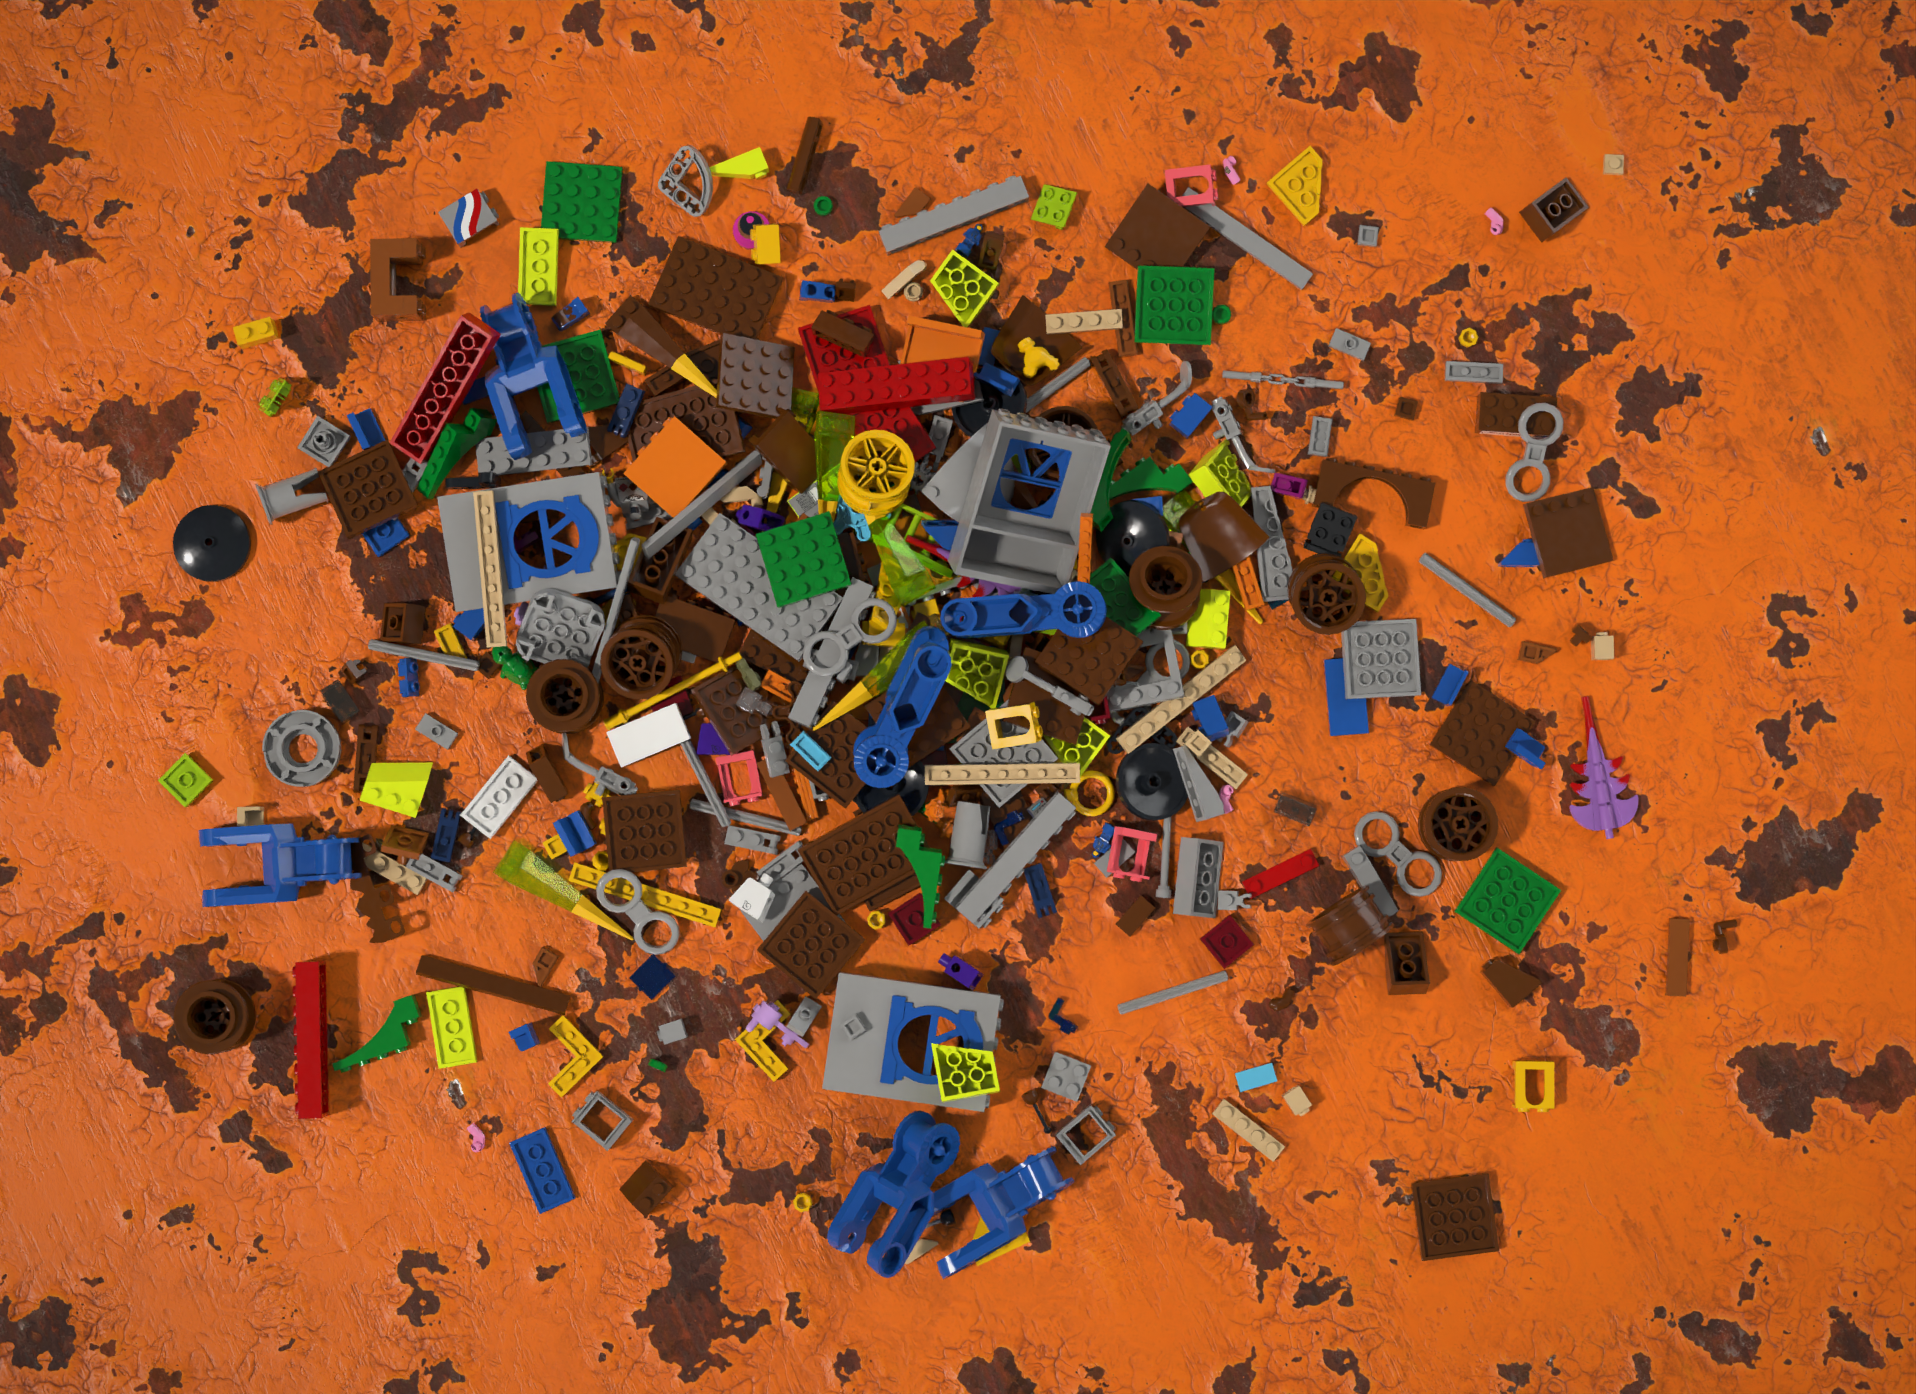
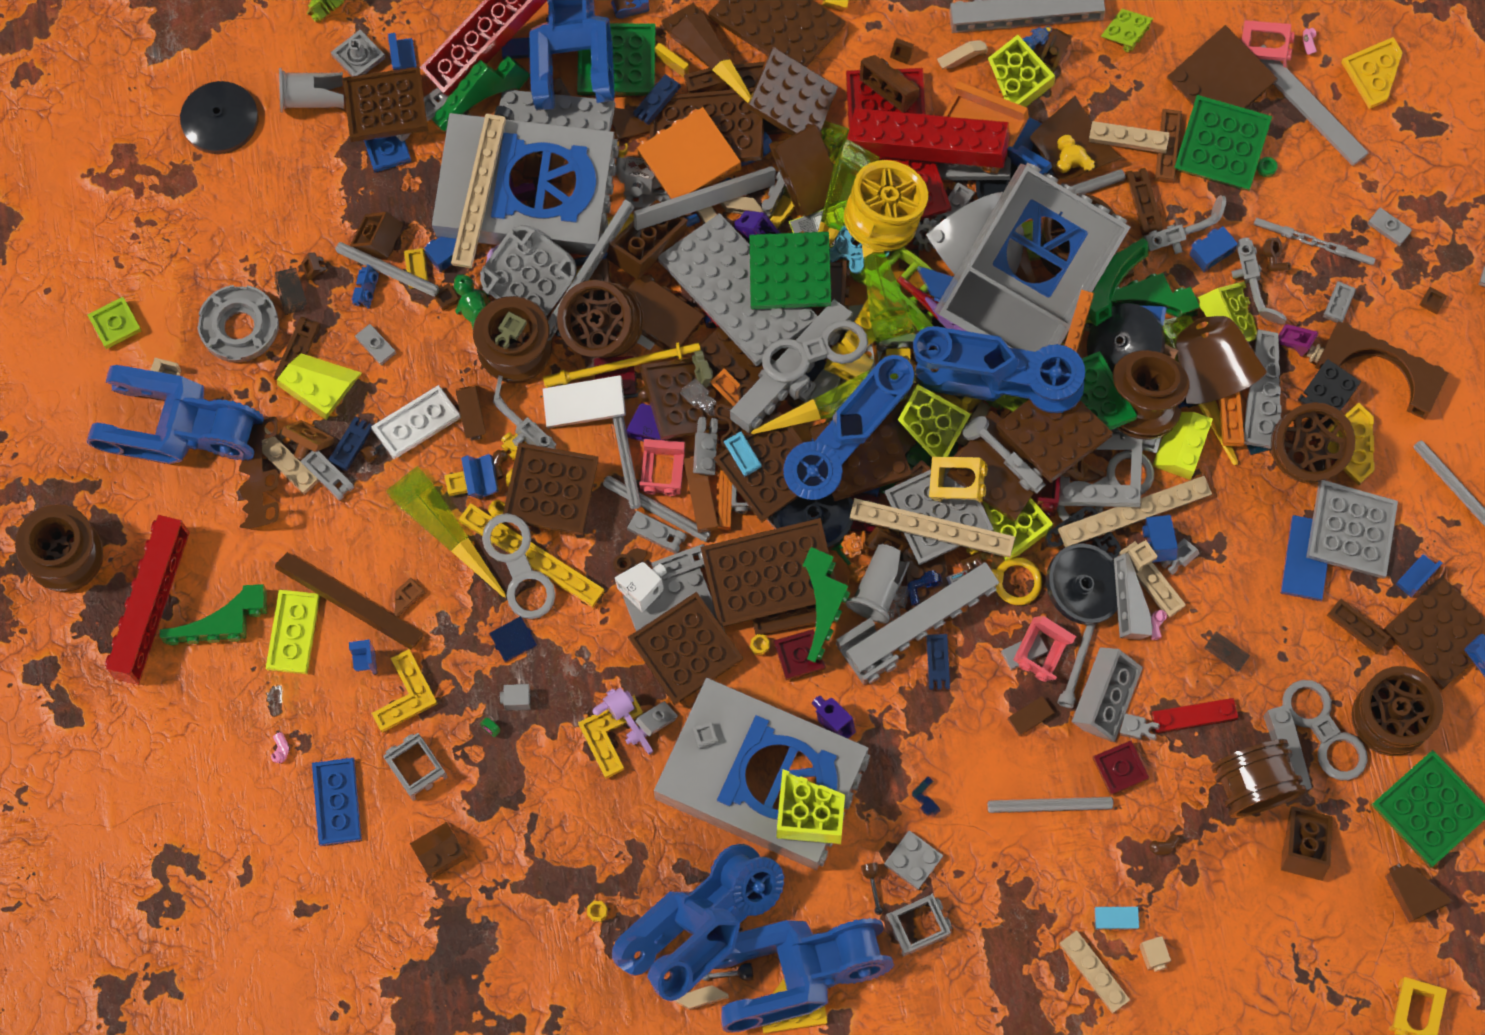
camera: 20 degrees right, 15 degrees down
blue leg [799,280,836,303] -> none
tan plate [904,282,923,302] -> none
blue piece [1092,822,1115,858] -> none
yellow tile [1191,650,1209,669] -> none
light grey tile [1357,225,1379,247] -> none
none -> olive plate [495,312,527,349]
none -> reddish brown plate [1327,599,1390,654]

